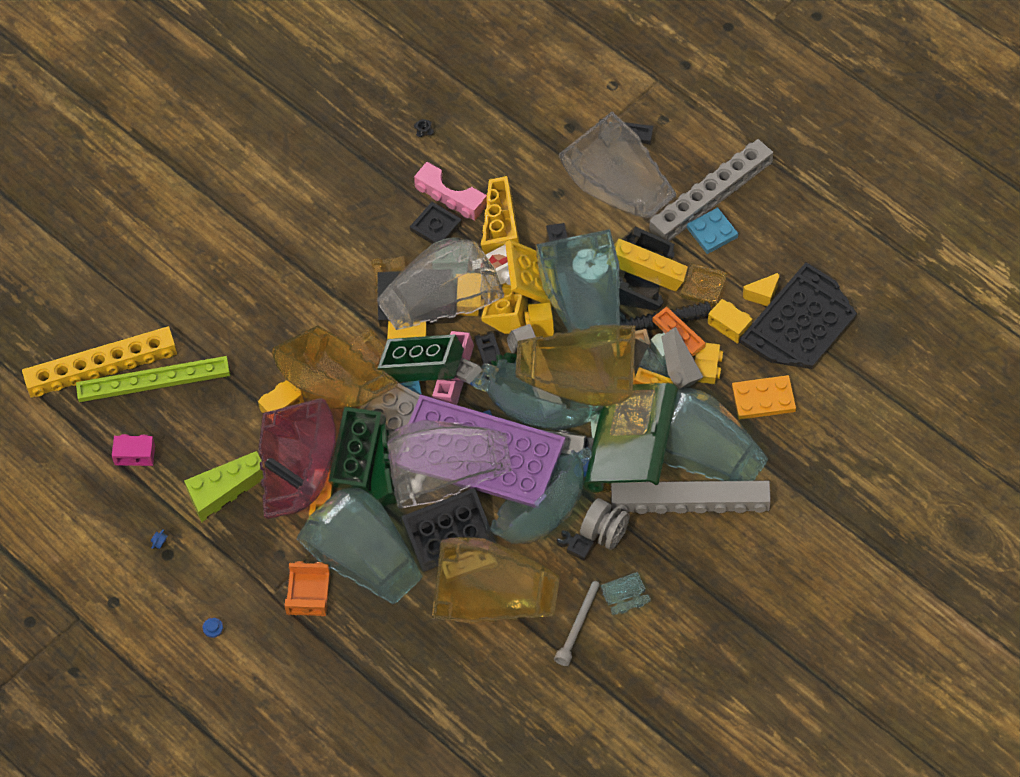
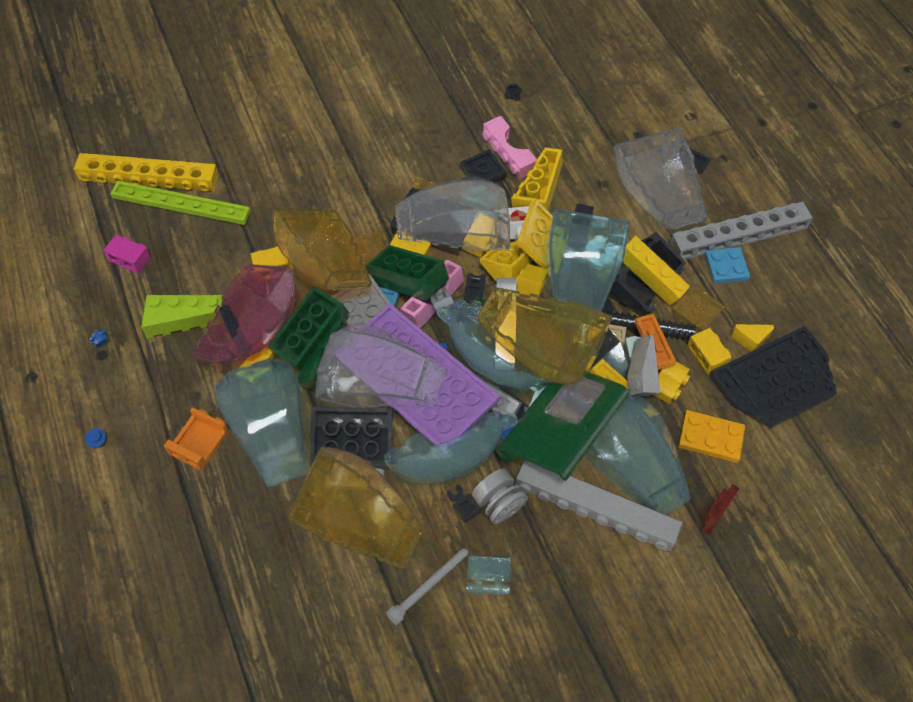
camera: 20 degrees right, 0 degrees up
none -> clear red plate [702,483,740,535]

